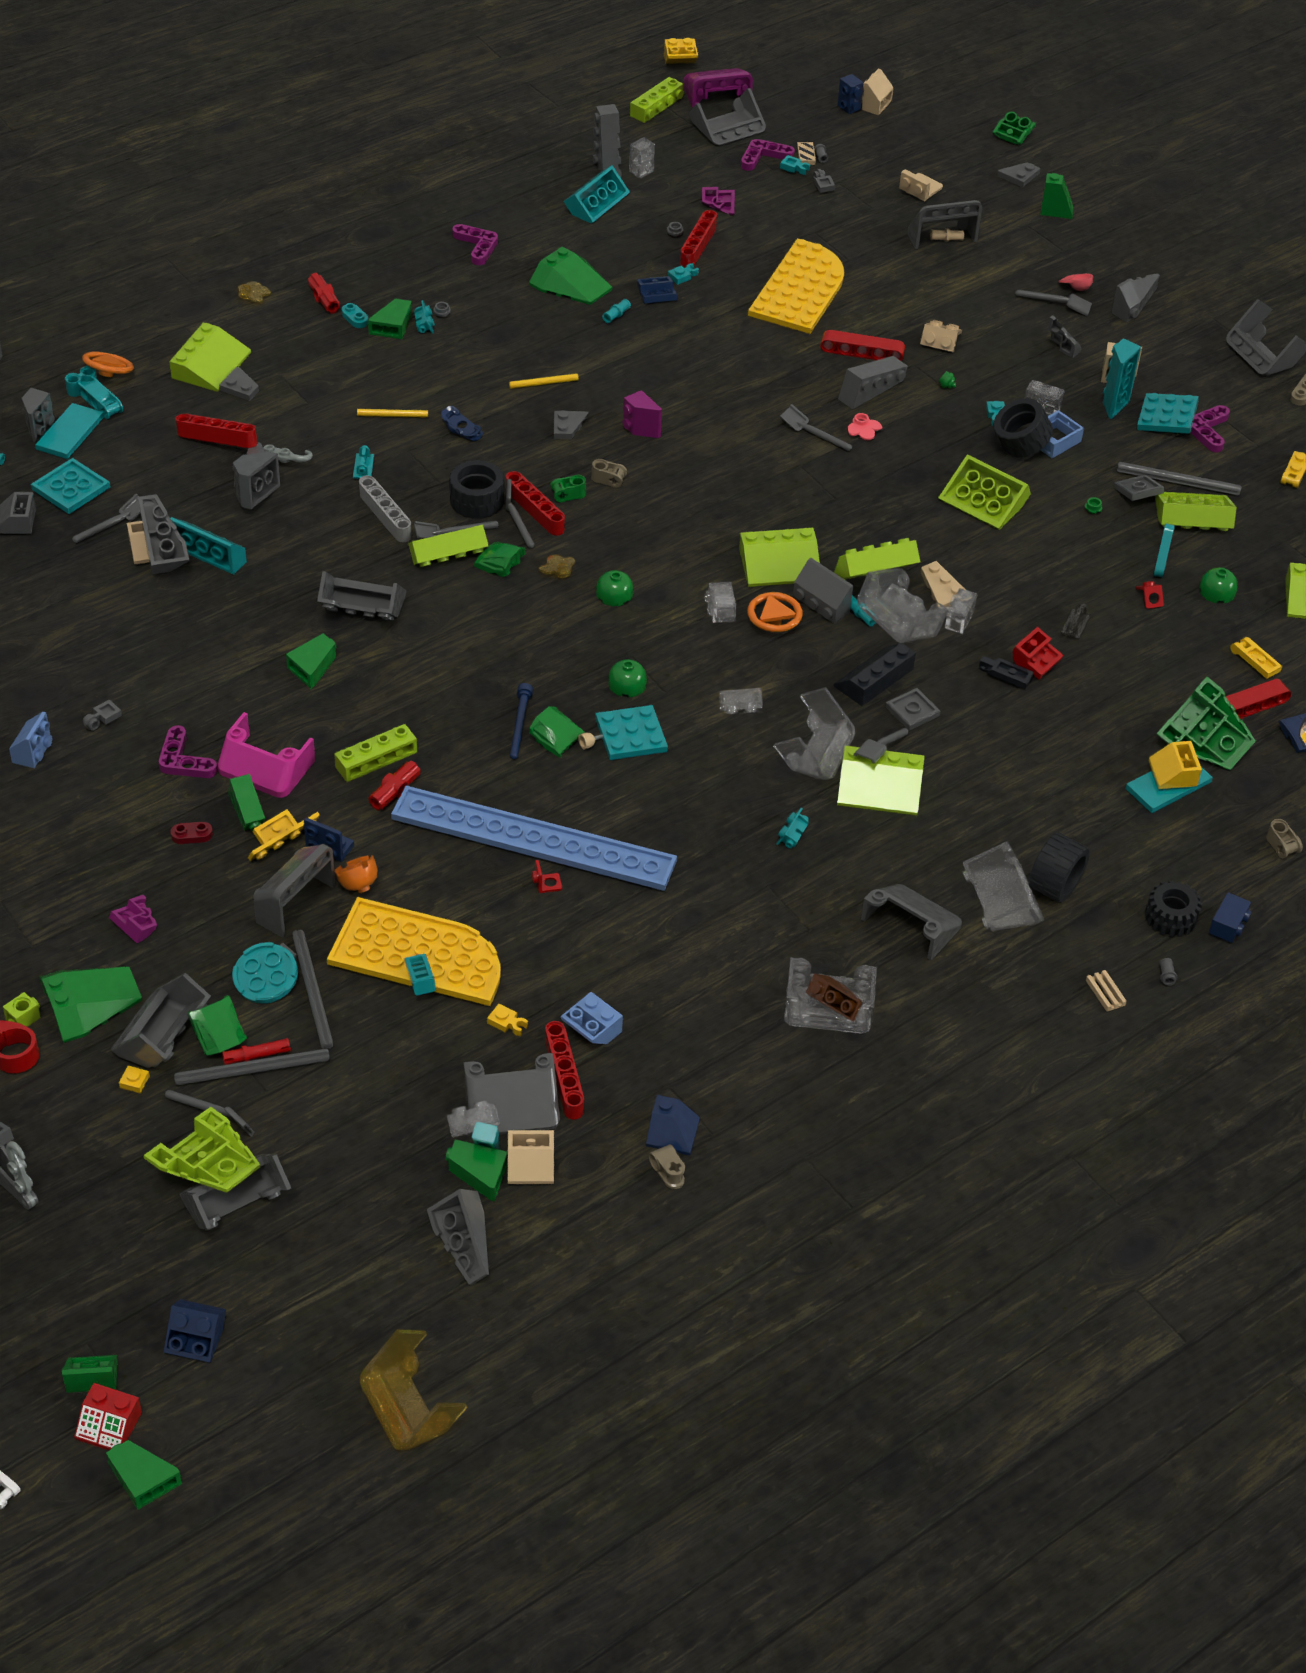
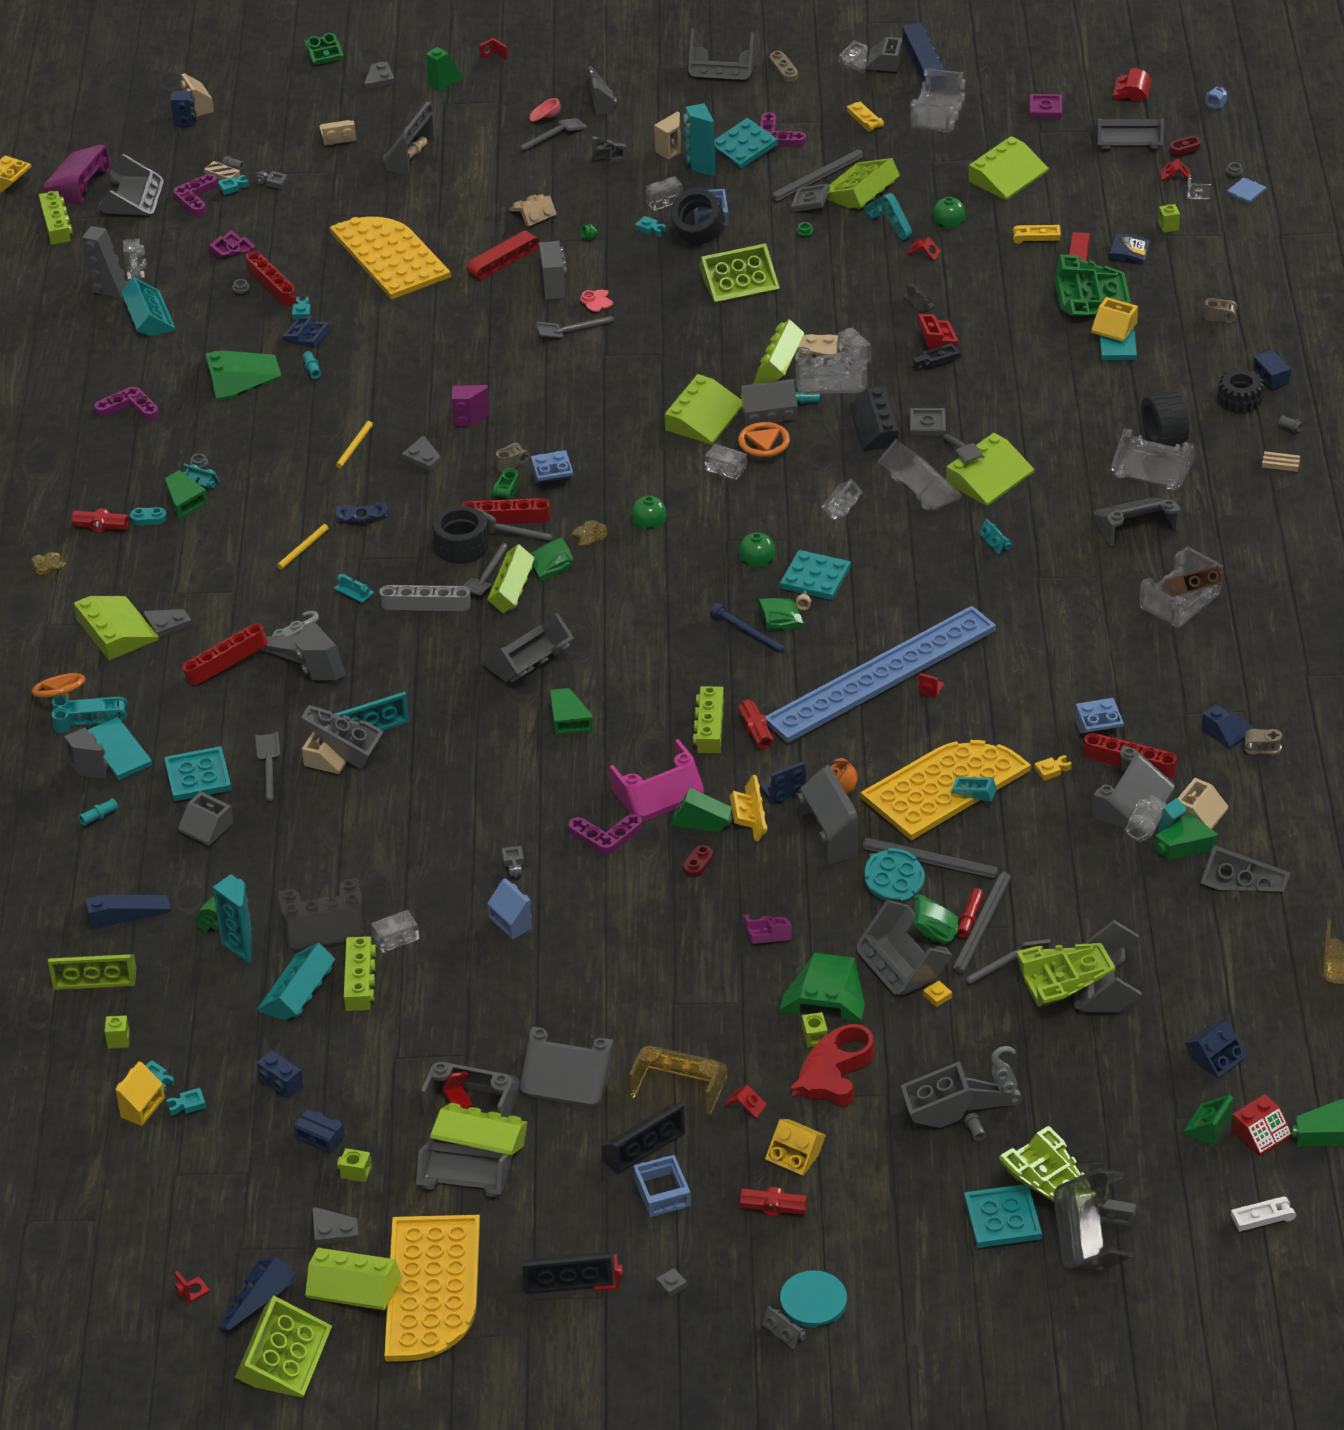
camera: 50 degrees left, 5 degrees down
none -> red bracket [479,38,508,60]
none -> medium blue slope [531,450,573,484]

